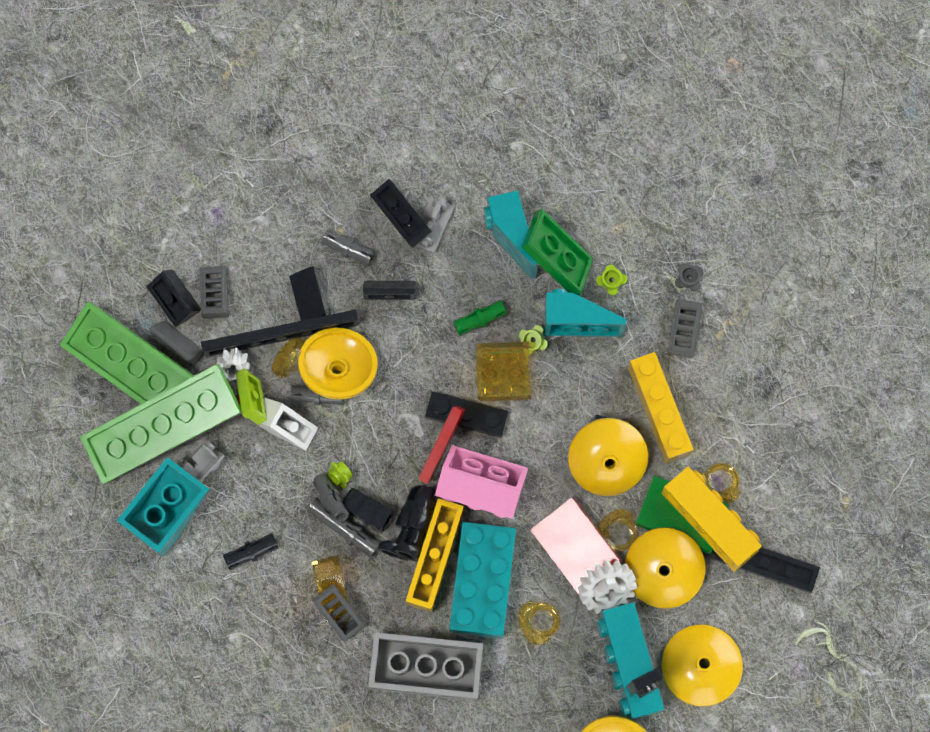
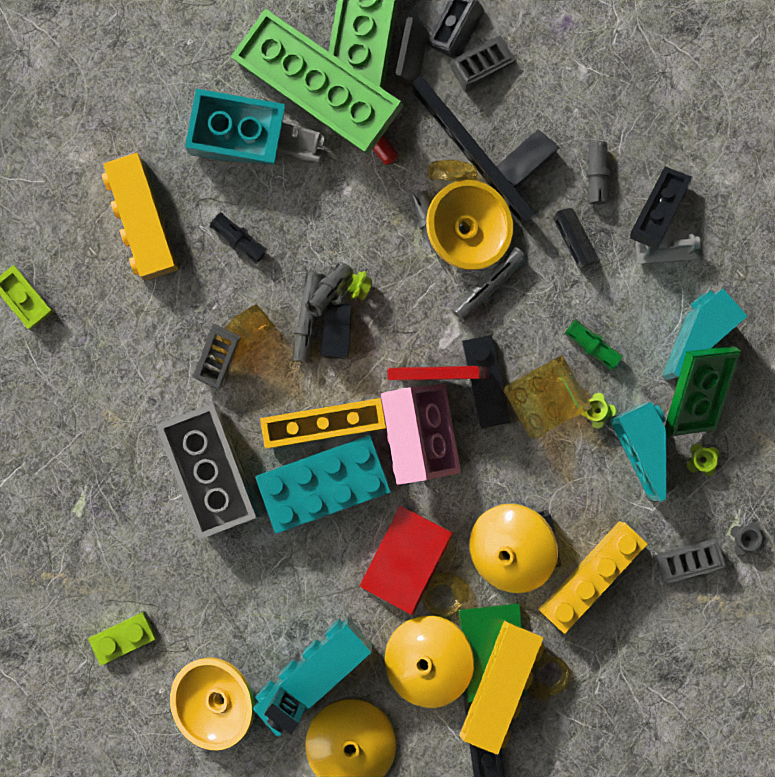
camera: 65 degrees right, 10 degrees up
white gear [217,348,250,381] -> none
lime plate [236,369,267,425] -> none
white slope [254,398,318,451] -> none
black piece [378,486,436,562] -> none
clear yellow piece [518,600,560,645] -> none
white gear [577,560,637,614] -> none
none -> yellow brick [102,152,179,281]
none -> dark grey pin [451,247,528,323]

